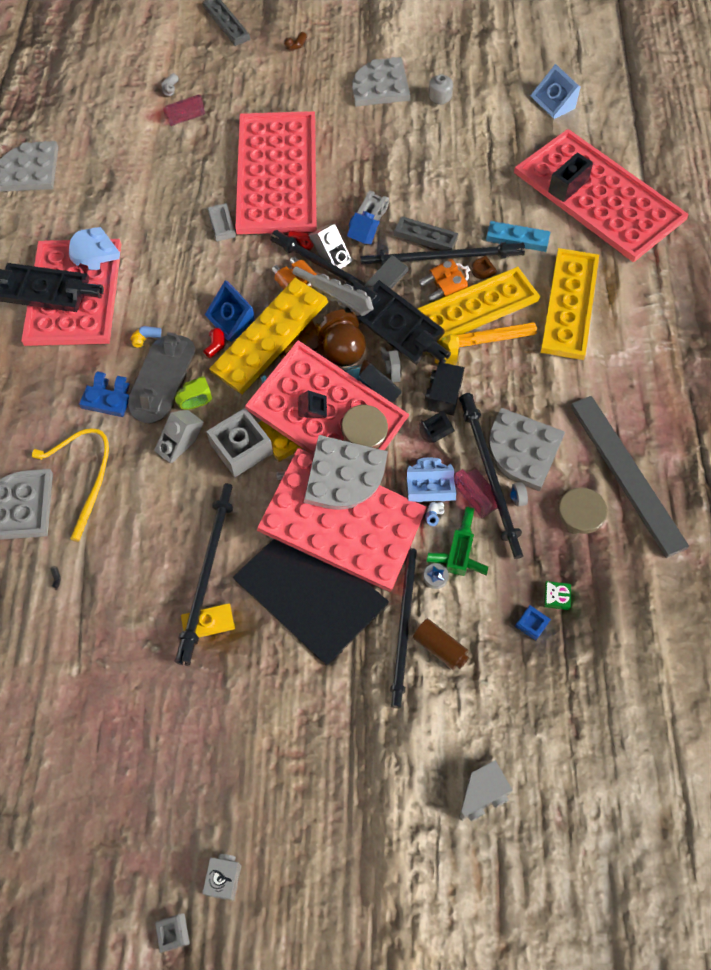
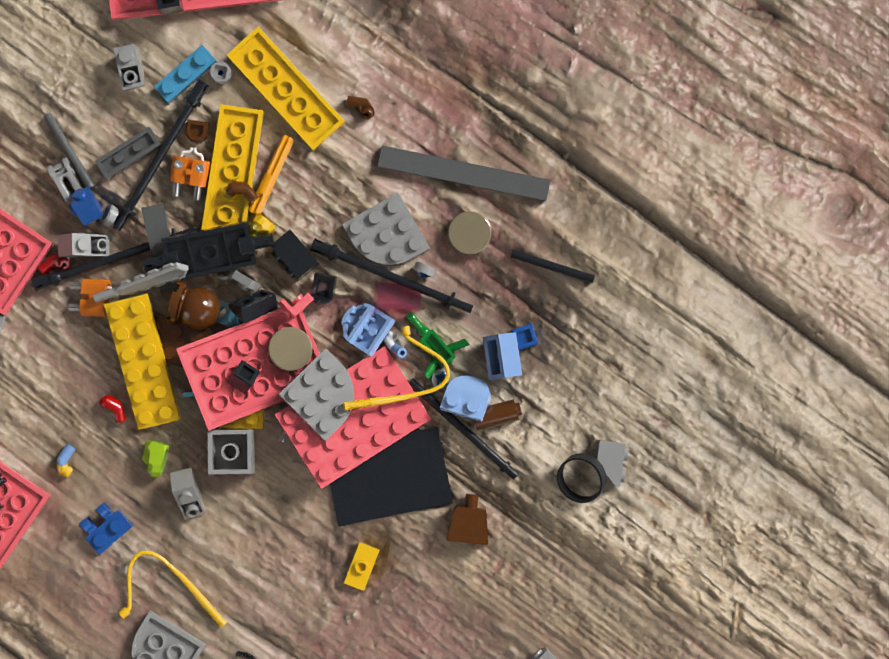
camera: 55 degrees left, 25 degrees up
flat silver piece [128,332,195,423] -> none
black bar [174,483,233,666] -> none
blue slope [205,281,255,342] -> none
tile [544,581,571,610] -> none
none -> dark grey bar [43,113,95,189]
none -> light grey tile [100,204,119,227]
none -> light grey slope [113,44,145,91]
none -> light grey tile [209,62,232,84]
none -> reddish brown arm [226,181,259,203]
none -> coral bracket [279,293,314,319]
none -> yellow piece [343,326,450,411]
none -> reddish brown arm [347,96,375,120]
none -> light blue slope [440,376,491,422]
none -> reddish brown torso [447,493,488,545]
none -> medium blue brick [483,332,522,380]
none -> black bar [511,249,595,284]
none -> black tyre [557,453,606,503]

